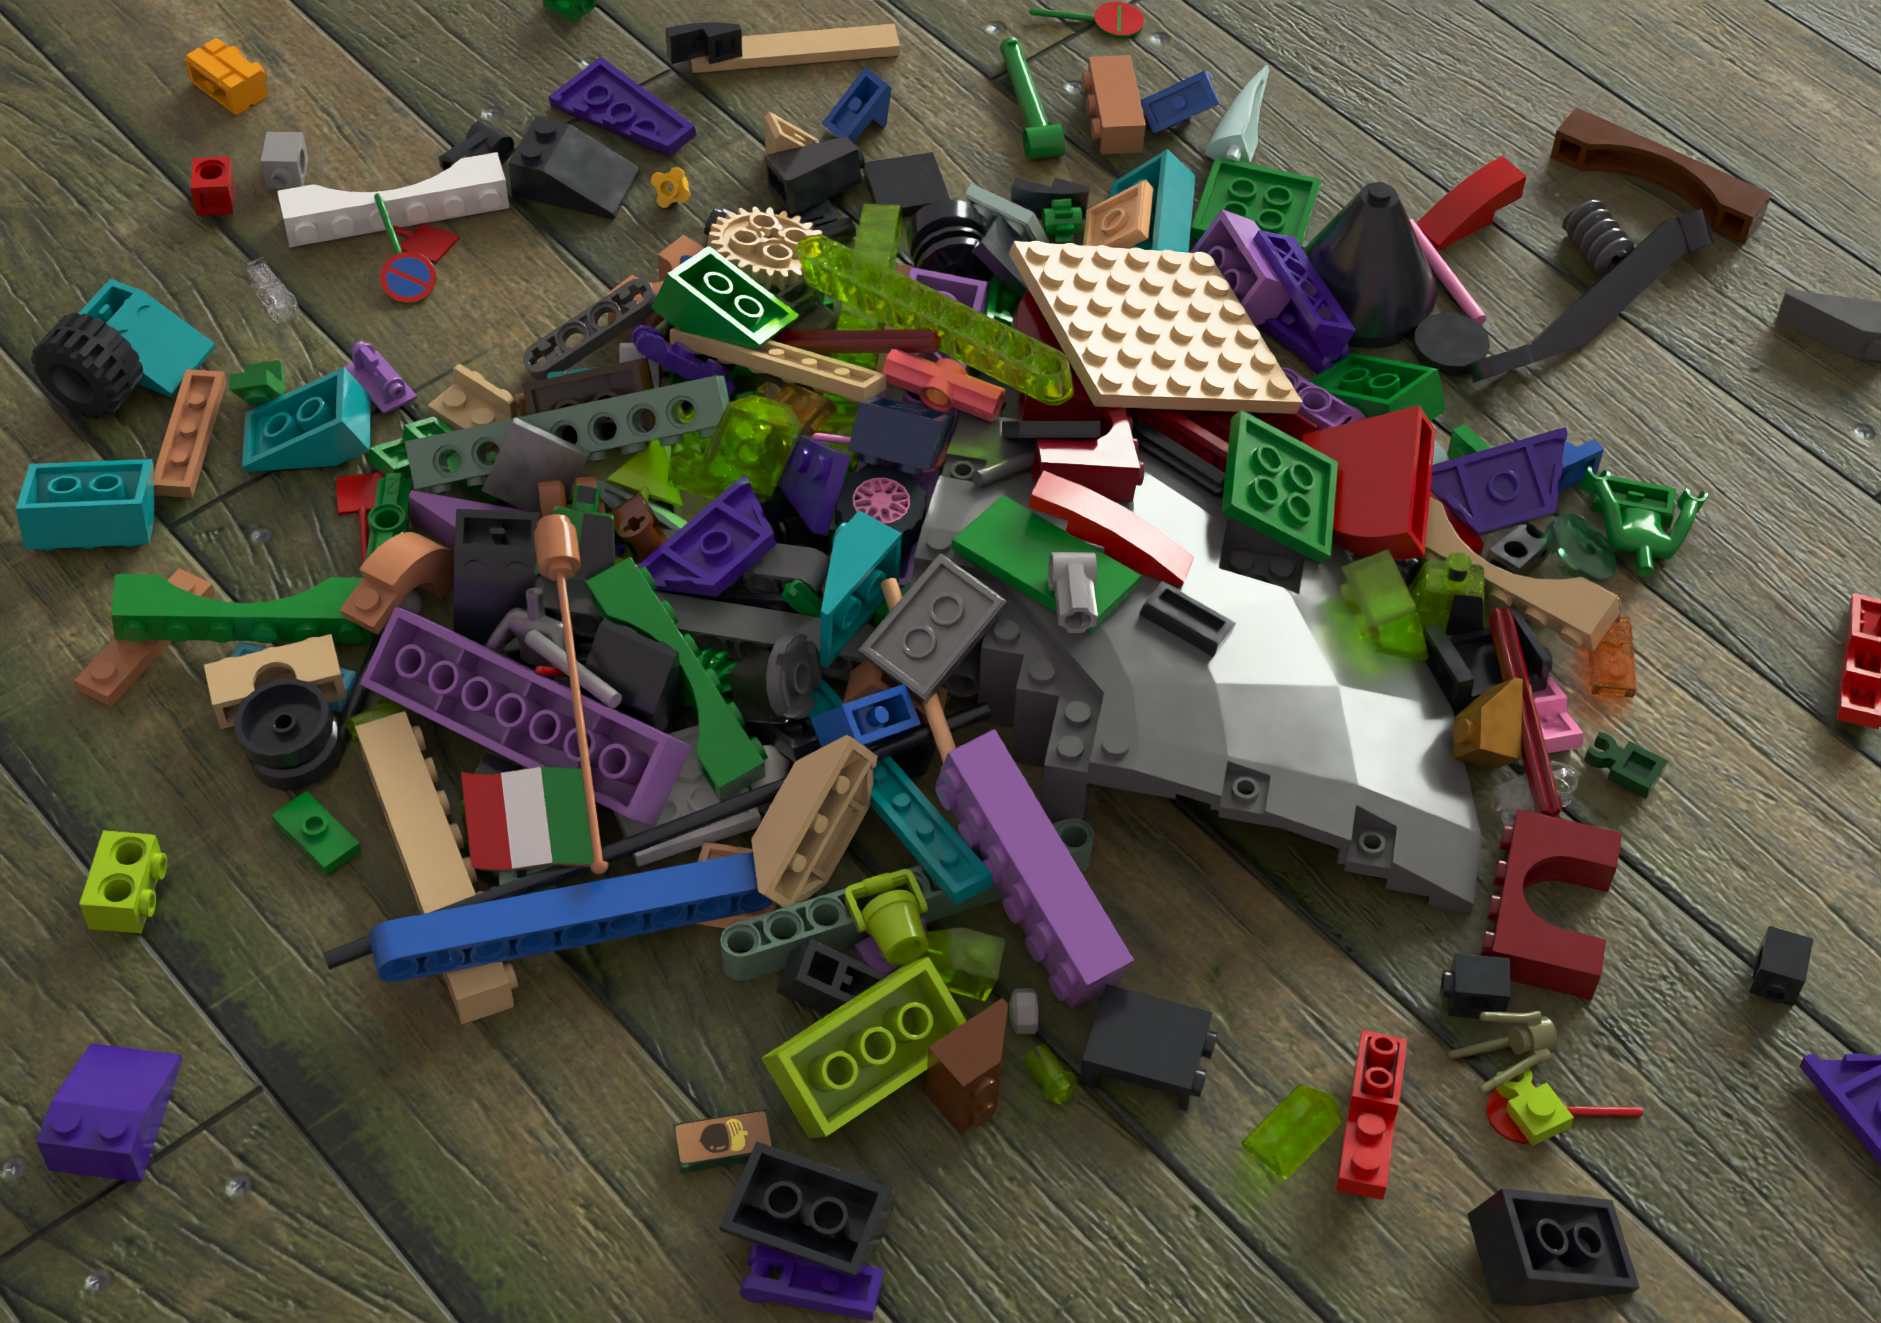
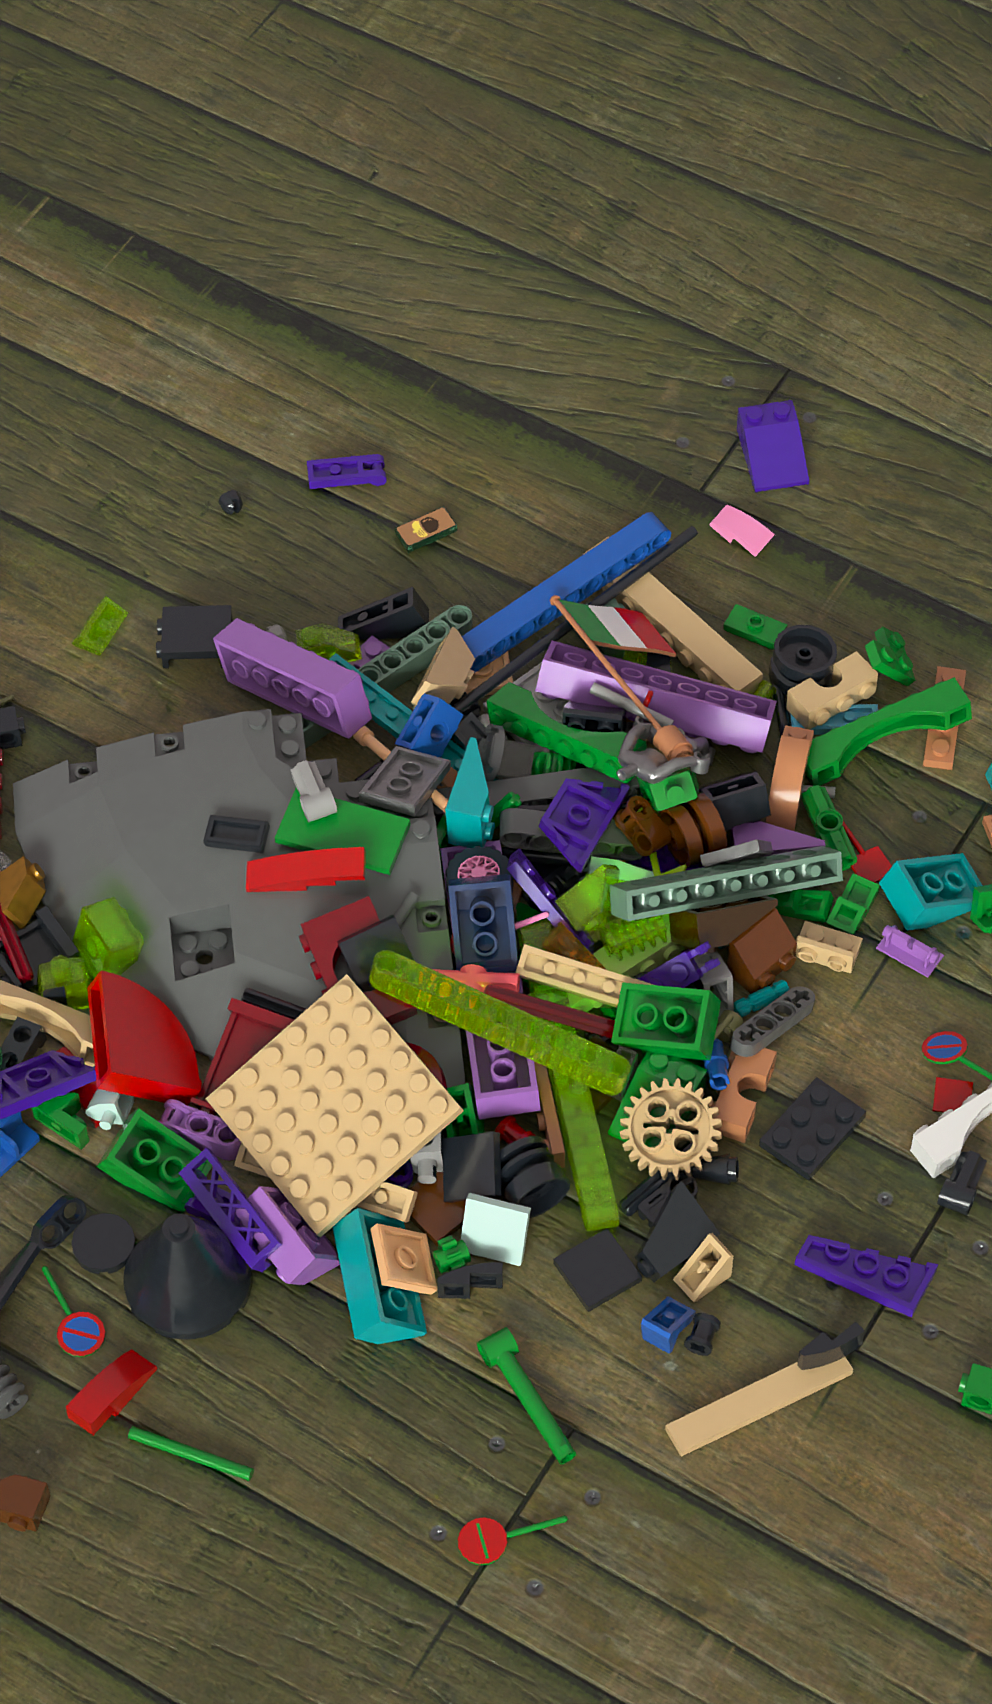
camera: 165 degrees right, 5 degrees up
lime brick [79,830,167,934] -> none
black slope [508,116,640,220] -> none
yellow plate [651,167,690,208] -> none
black slope [719,1141,893,1279] -> none
lime brick [761,957,967,1139] -> none
lime piece [845,869,928,965] -> none
reddish brown slope [926,998,1008,1134] -> none
clear neon green pin [1023,1044,1078,1104] -> none
nougat brick [1082,55,1146,155] -> none
blue panel [1140,71,1220,134] -> none
green plate [1190,157,1321,248] -> none
light aqua piece [1205,65,1269,163] -> none
green plate [1221,410,1338,564] -> none
red slope [1336,1030,1407,1200] -> none
bright pink bar [1409,219,1487,325] -> none
none -> piece [42,1266,105,1357]
none -> green bar [128,1426,254,1481]
none -> black hinge [218,490,243,515]
none -> flat silver piece [617,716,711,784]
none -> black bush [684,1313,721,1356]
none -> bright pink slope [709,505,775,557]
none -> black plate [759,1077,866,1181]
none -> green plate [865,626,916,686]

